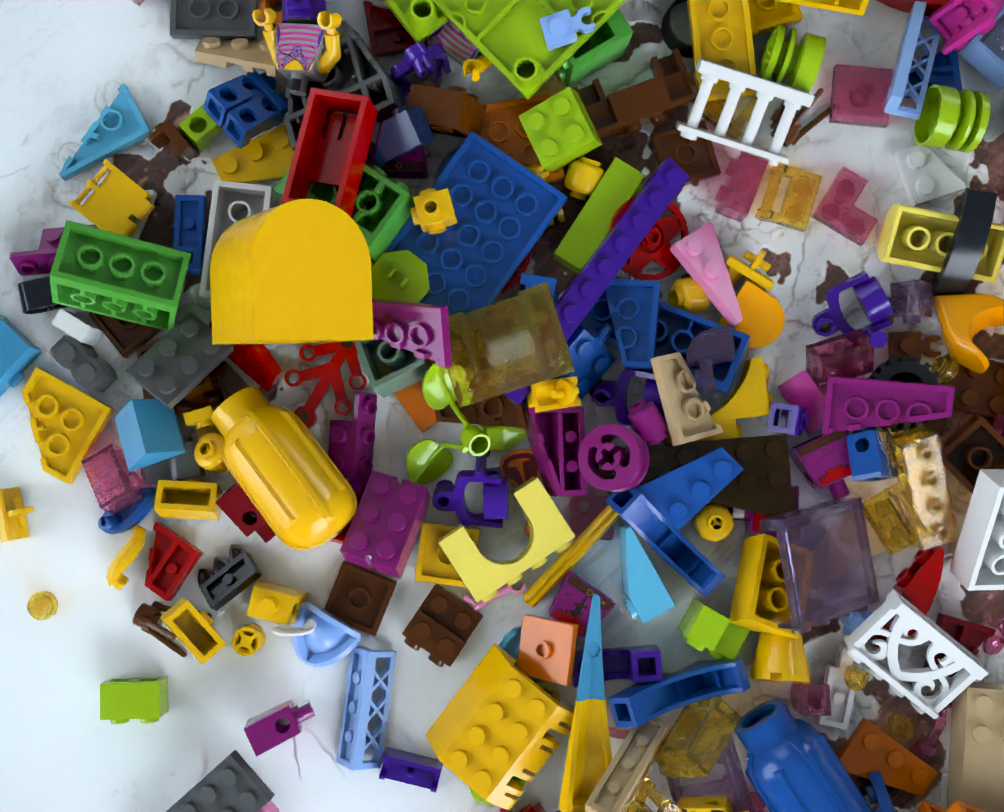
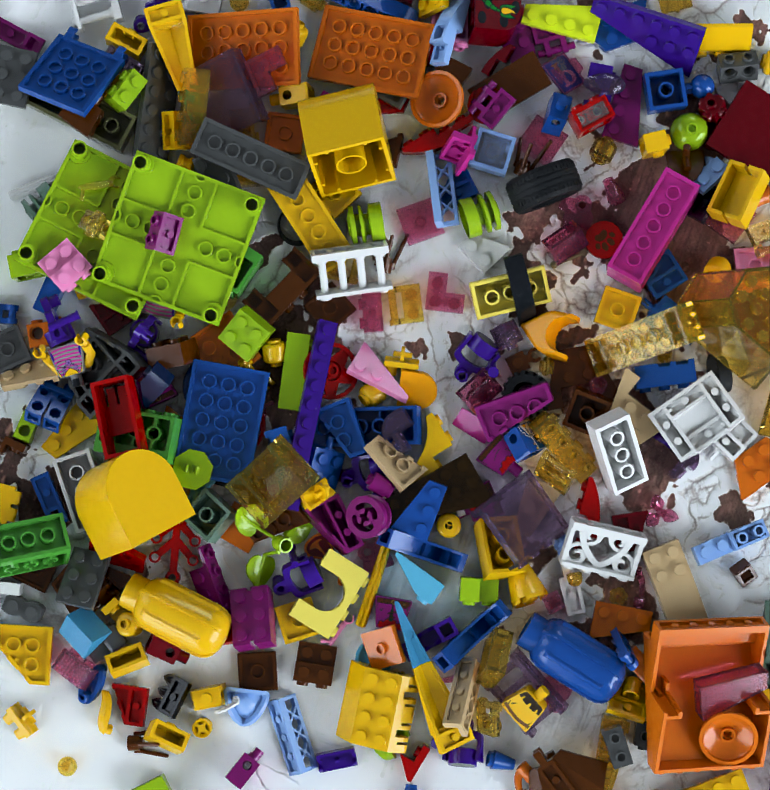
camera: 25 degrees left, 0 degrees up
magenta wing [372,299,452,369] -> none
yellow brick [410,188,458,235] -> none
light blue plate [539,7,596,51] -> none
dark purple brick [767,402,808,436] -> none

